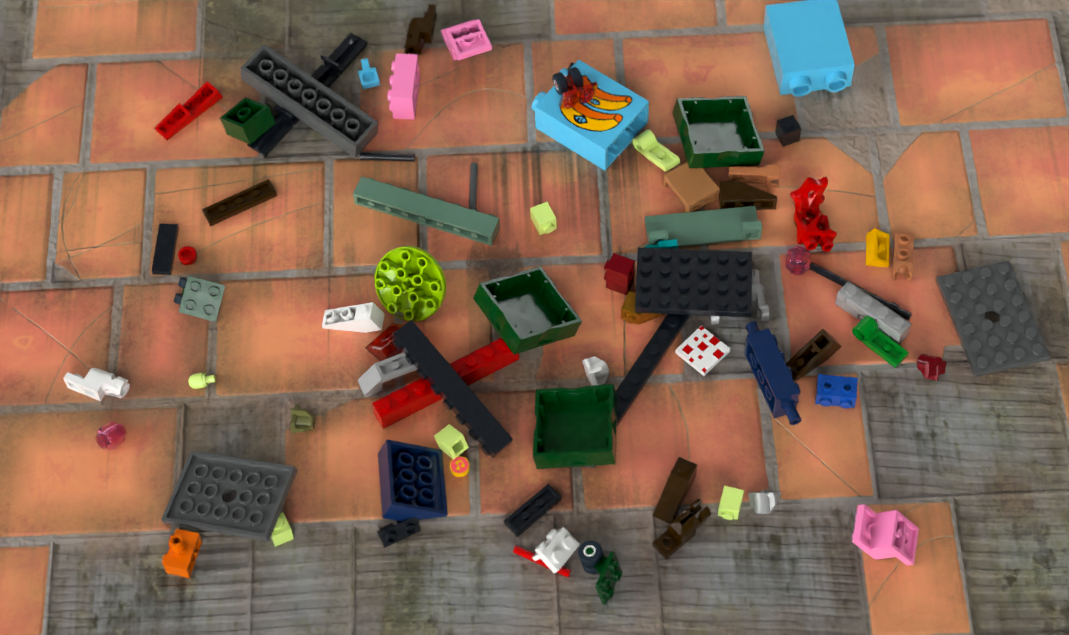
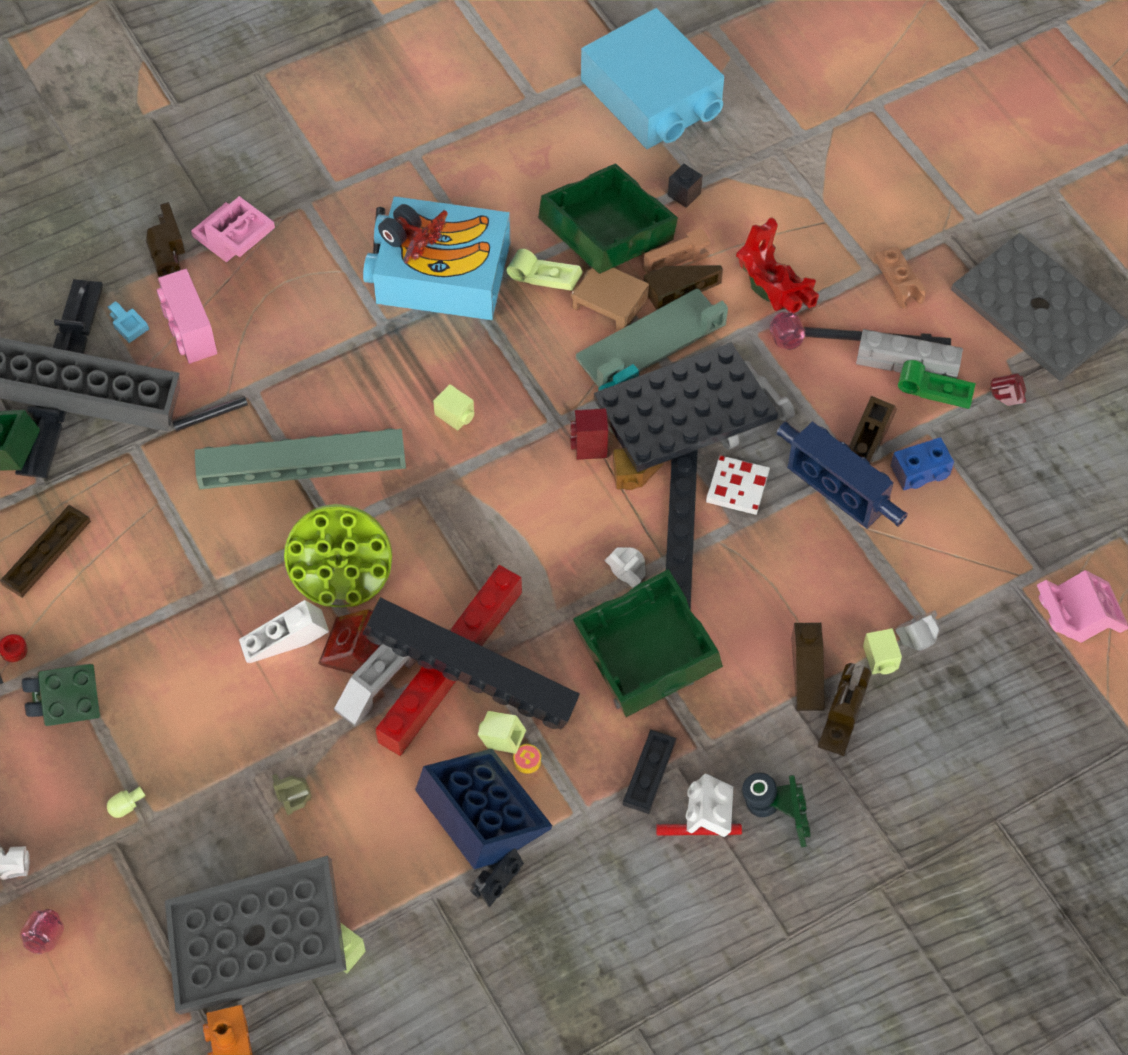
camera: 30 degrees left, 0 degrees up
dark grey bar [469,163,478,210] -> none
dark green tile [473,266,582,355] -> none
yellow slope [866,228,890,267] -> none

